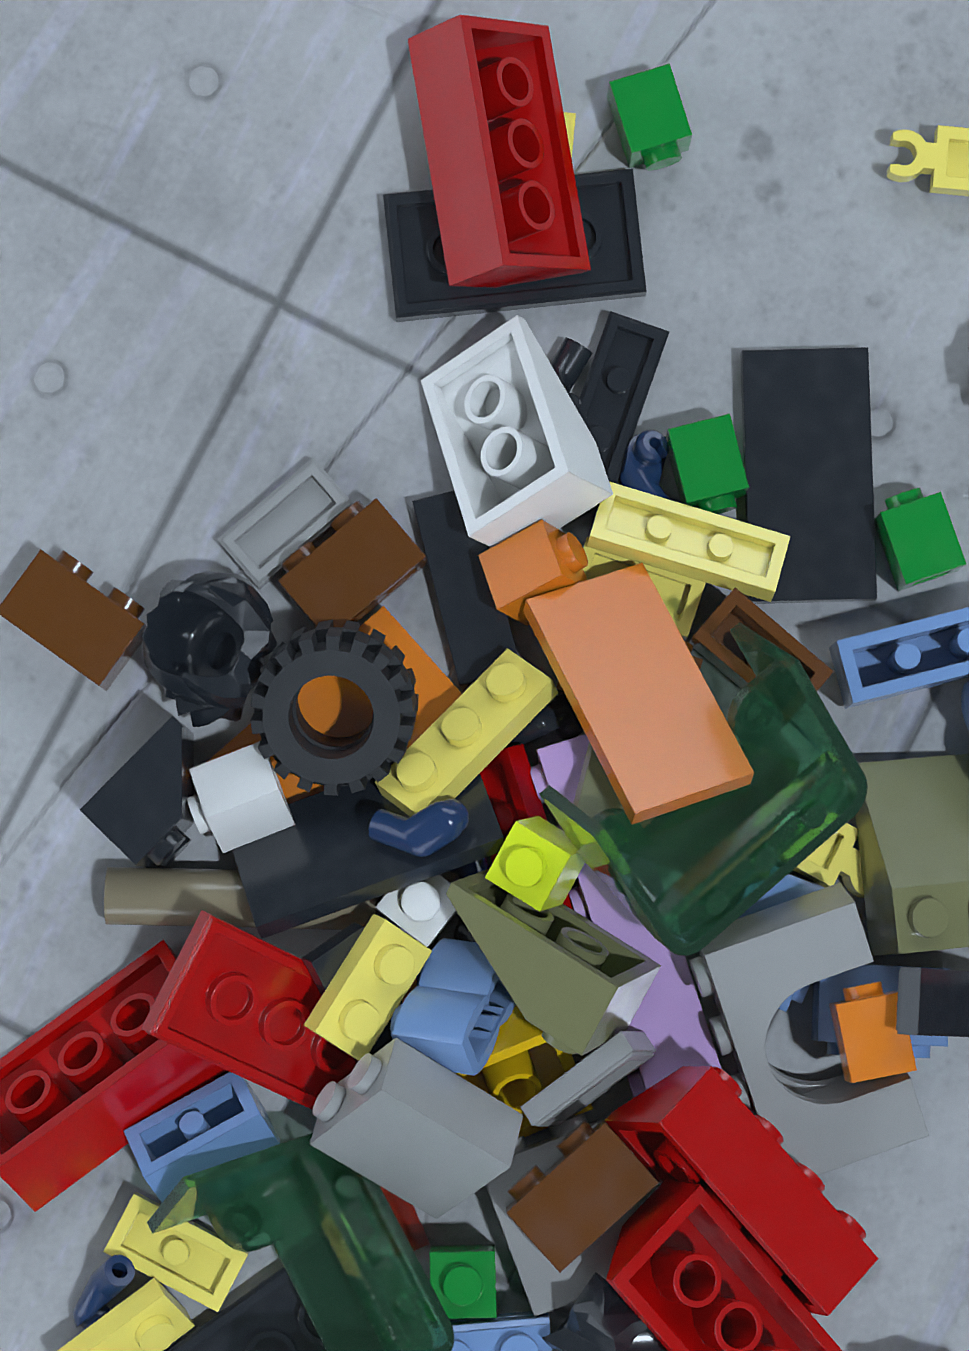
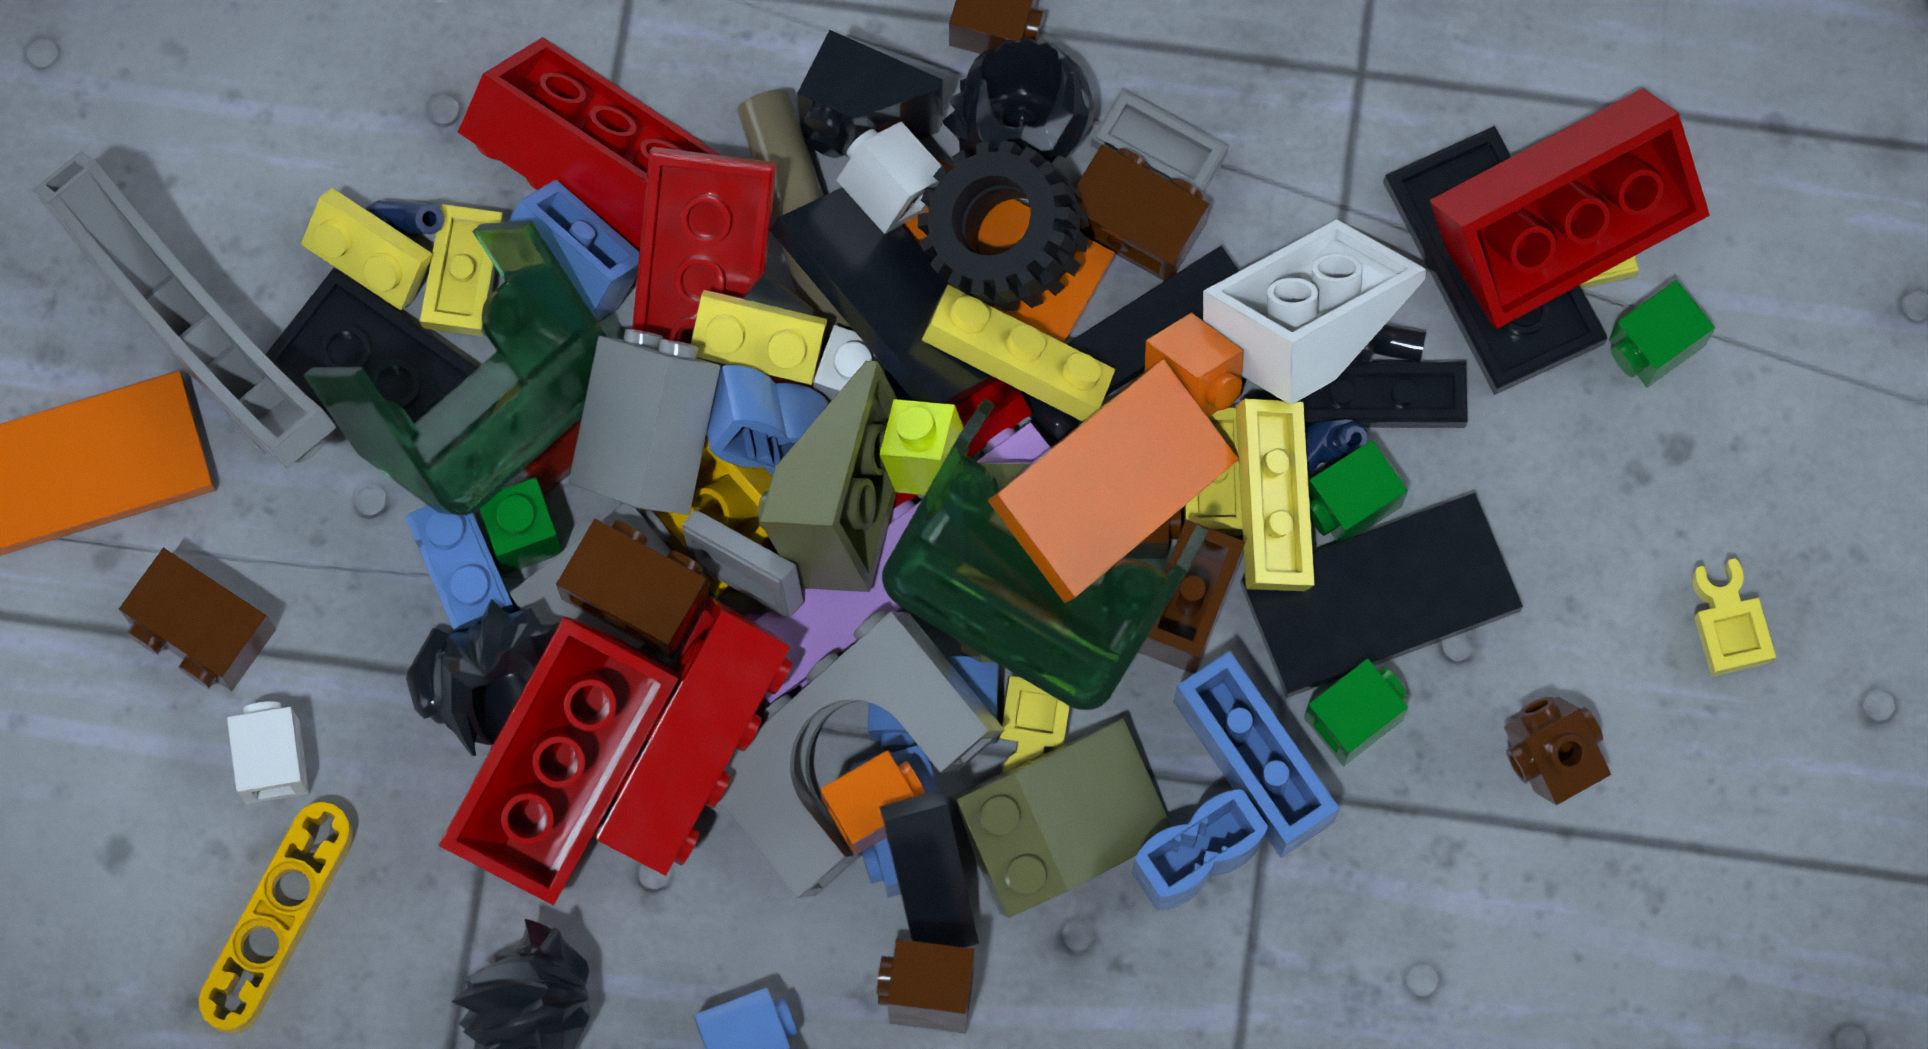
camera: 70 degrees right, 10 degrees down
dark blue arm [369,799,469,857] -> none

